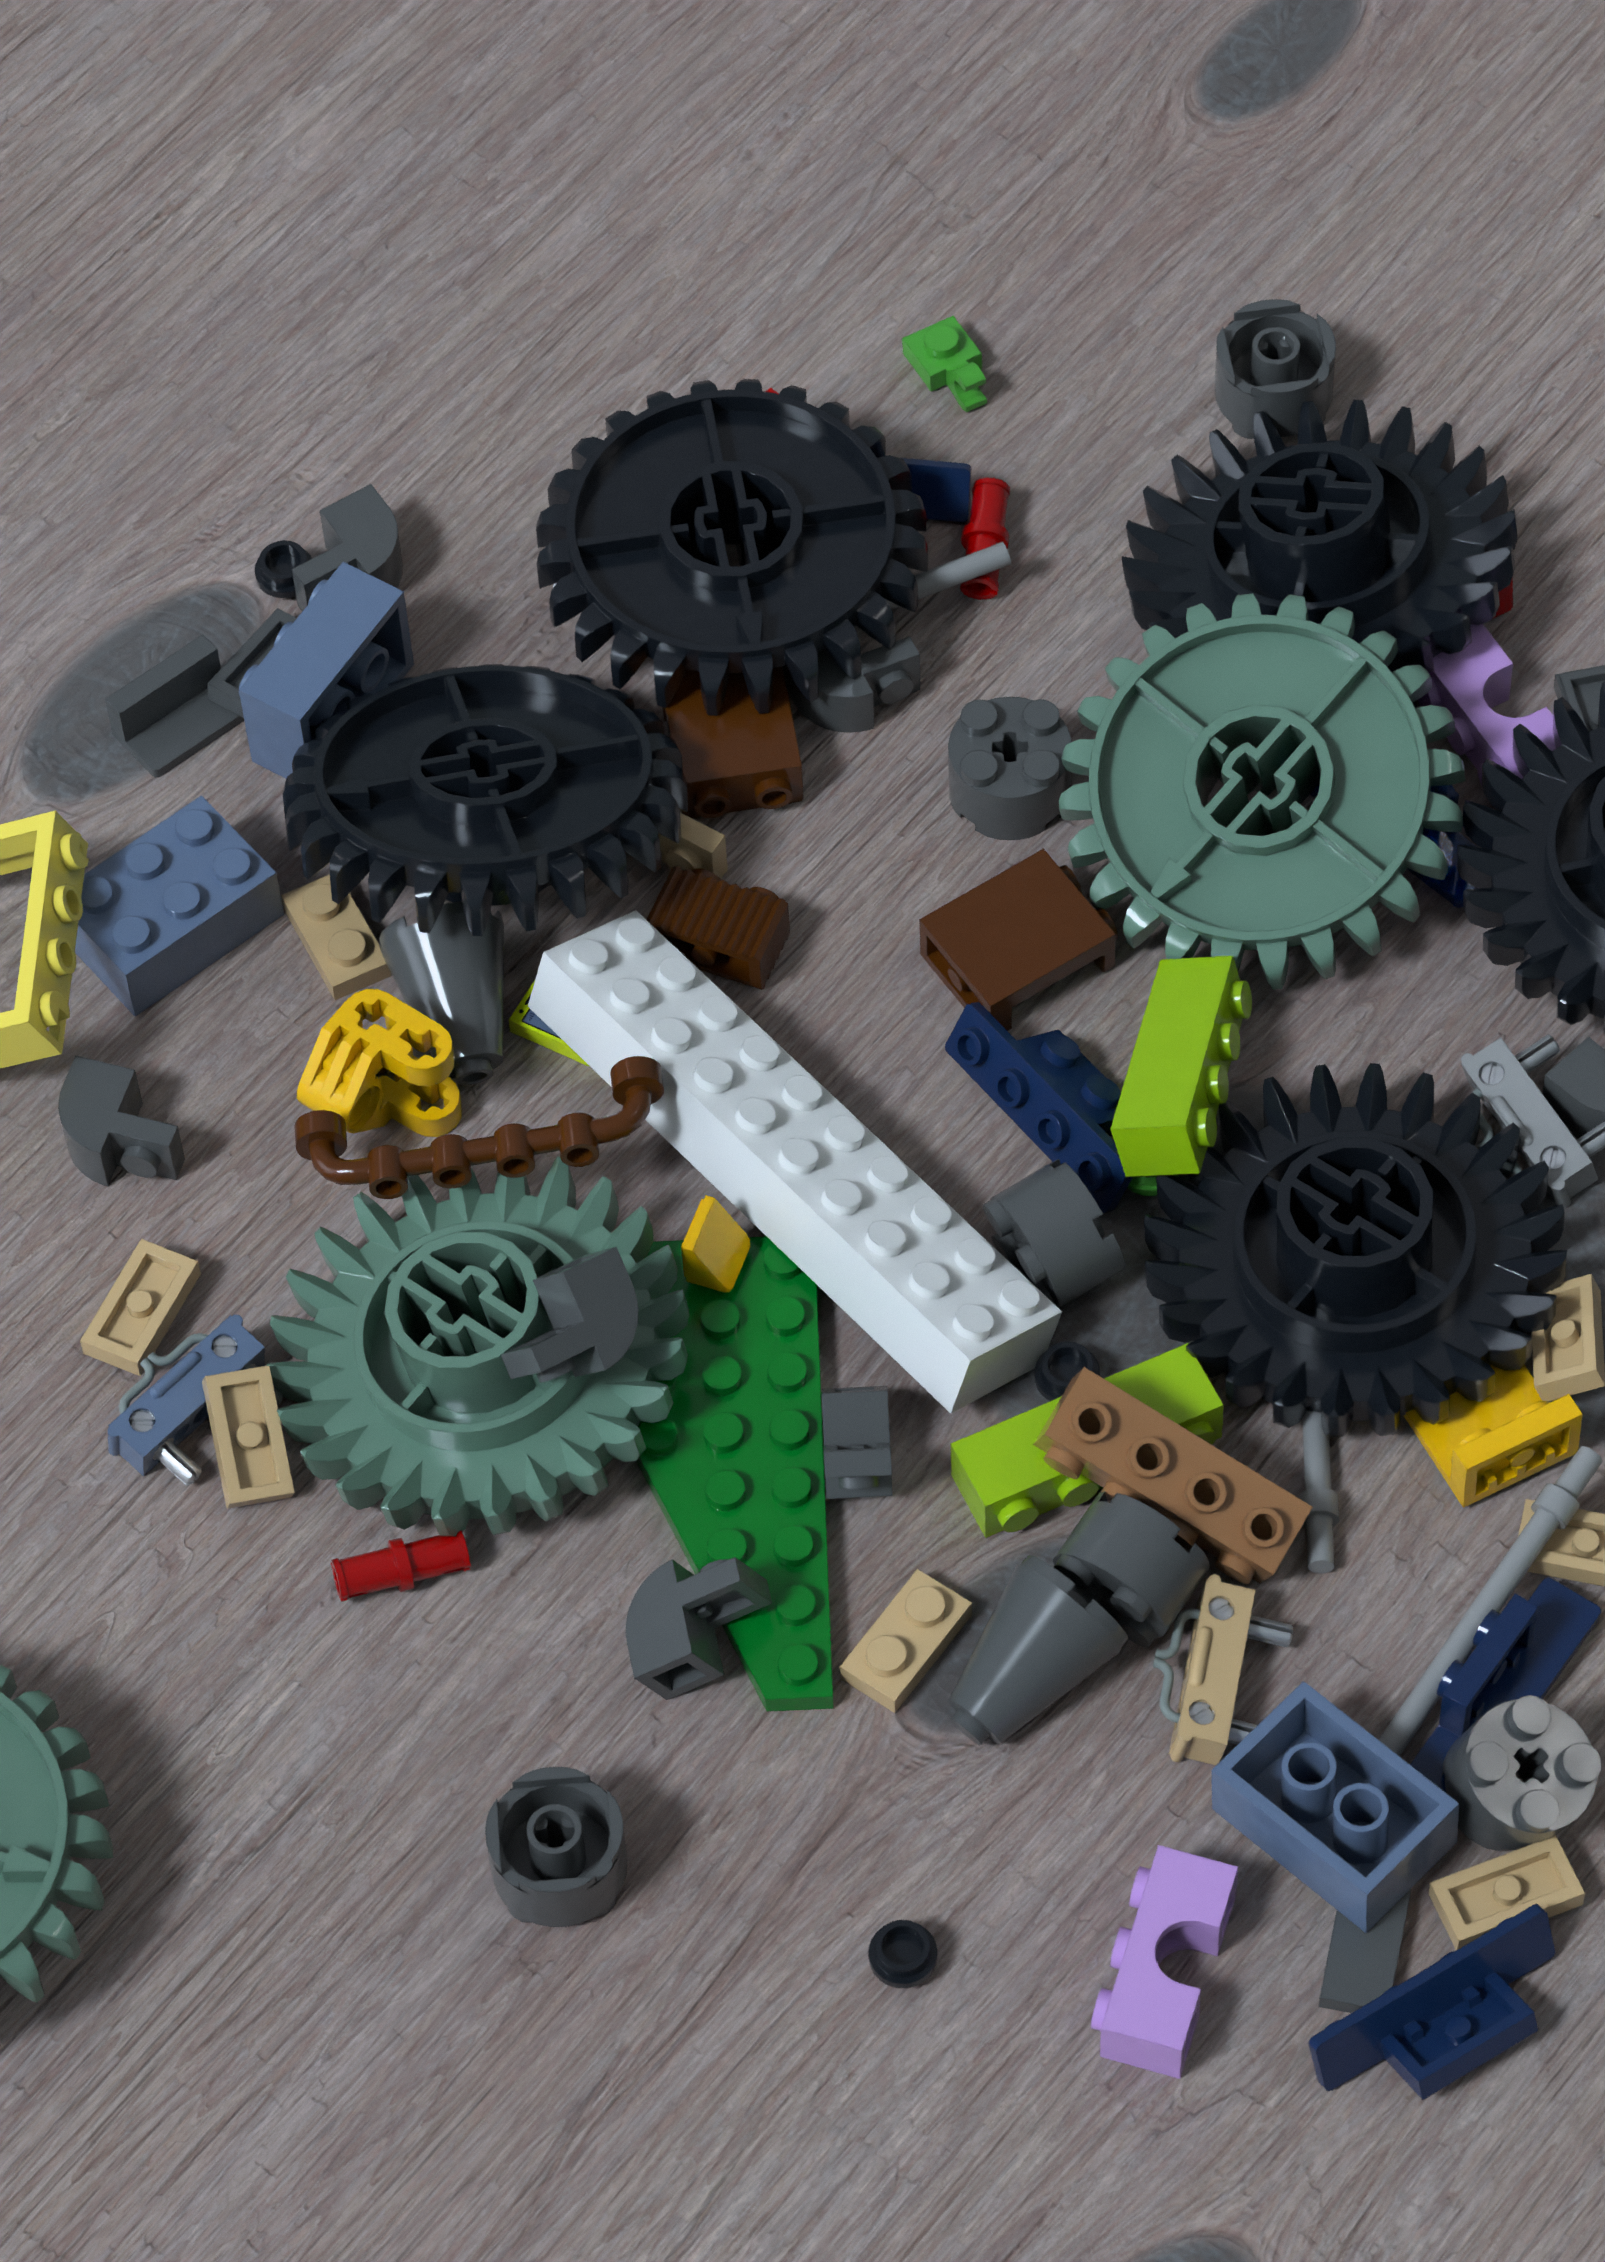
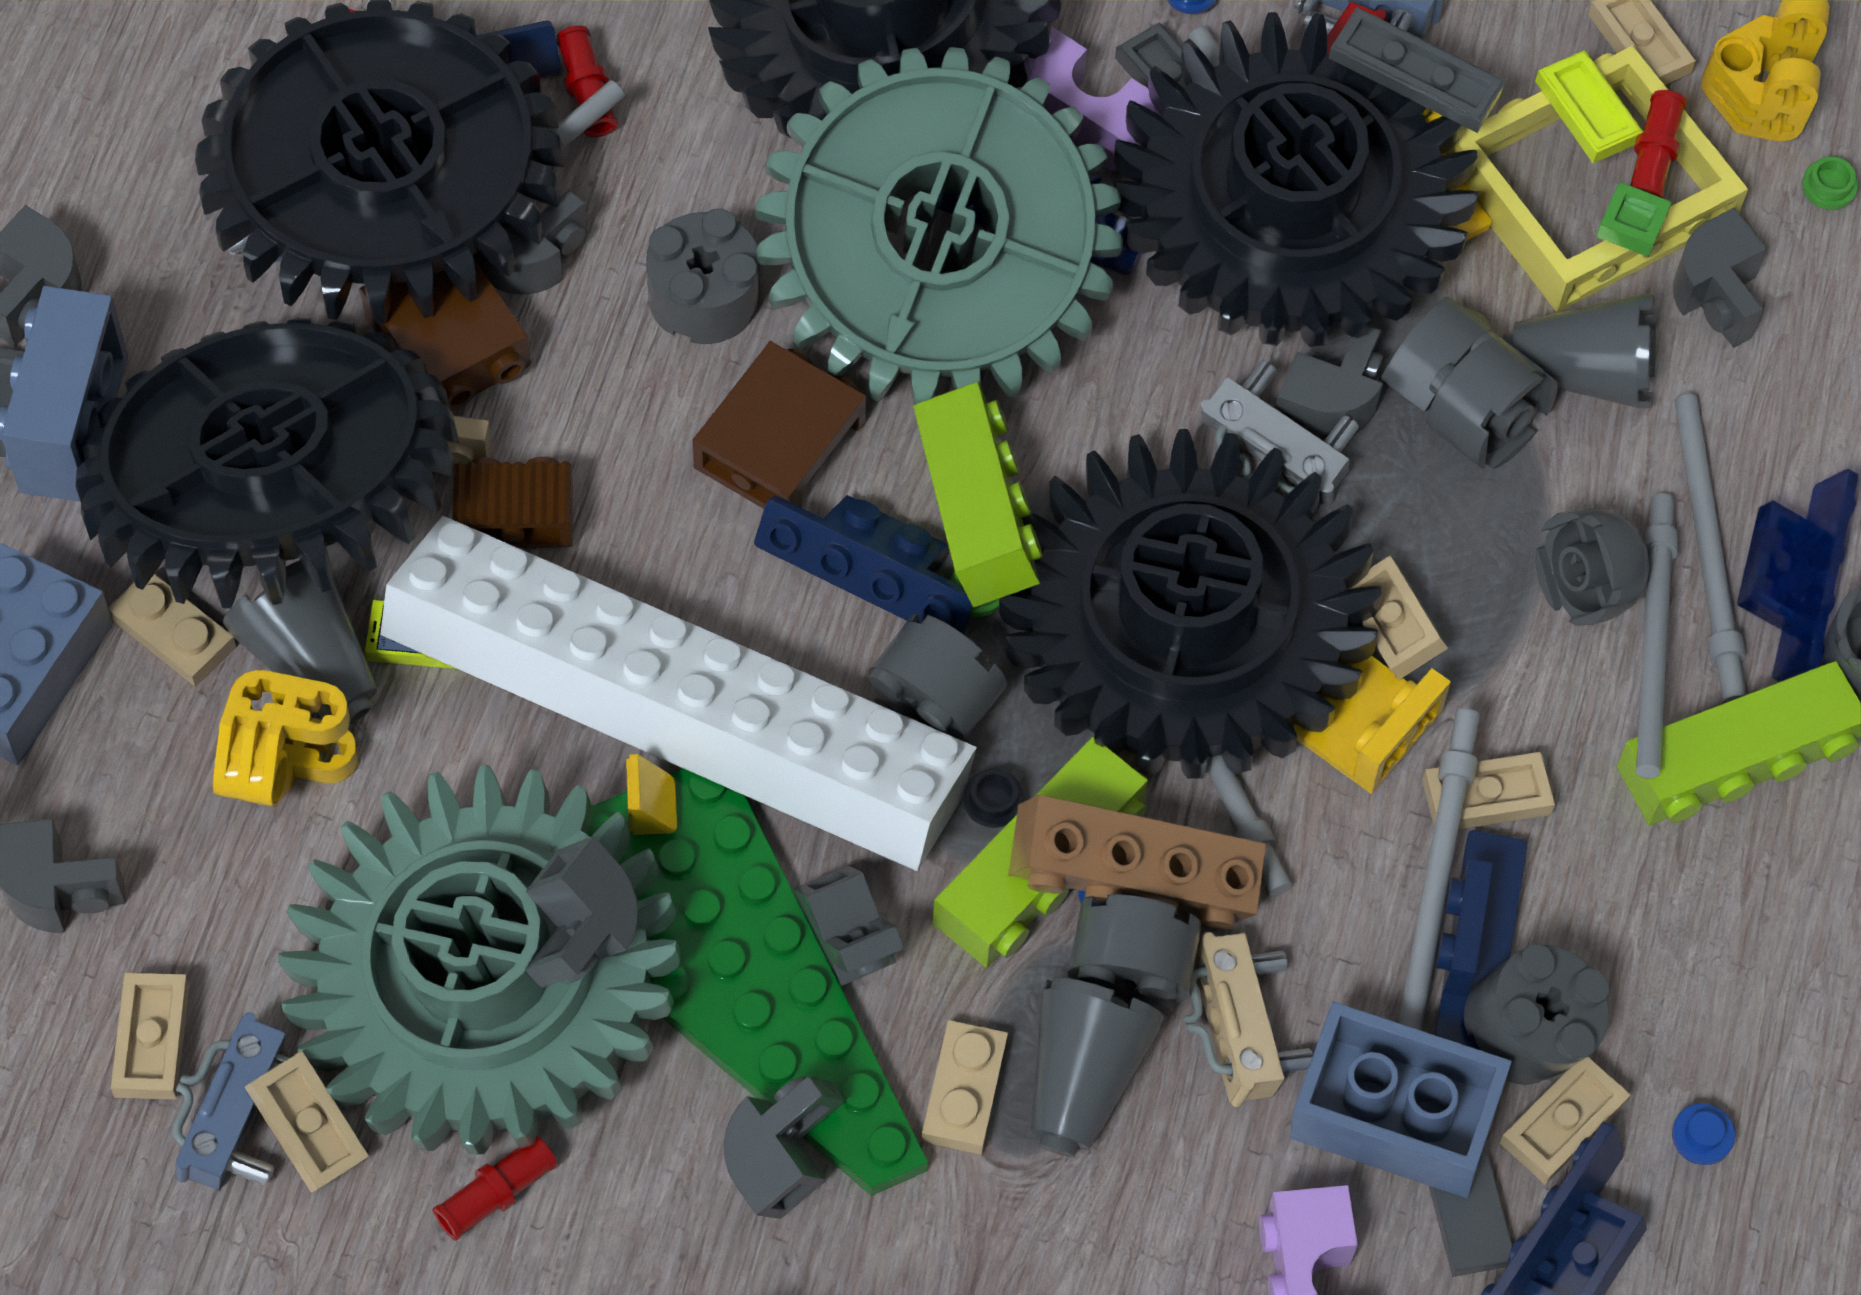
camera: 30 degrees left, 5 degrees up
reddish brown bar [294,1056,664,1199] -> none

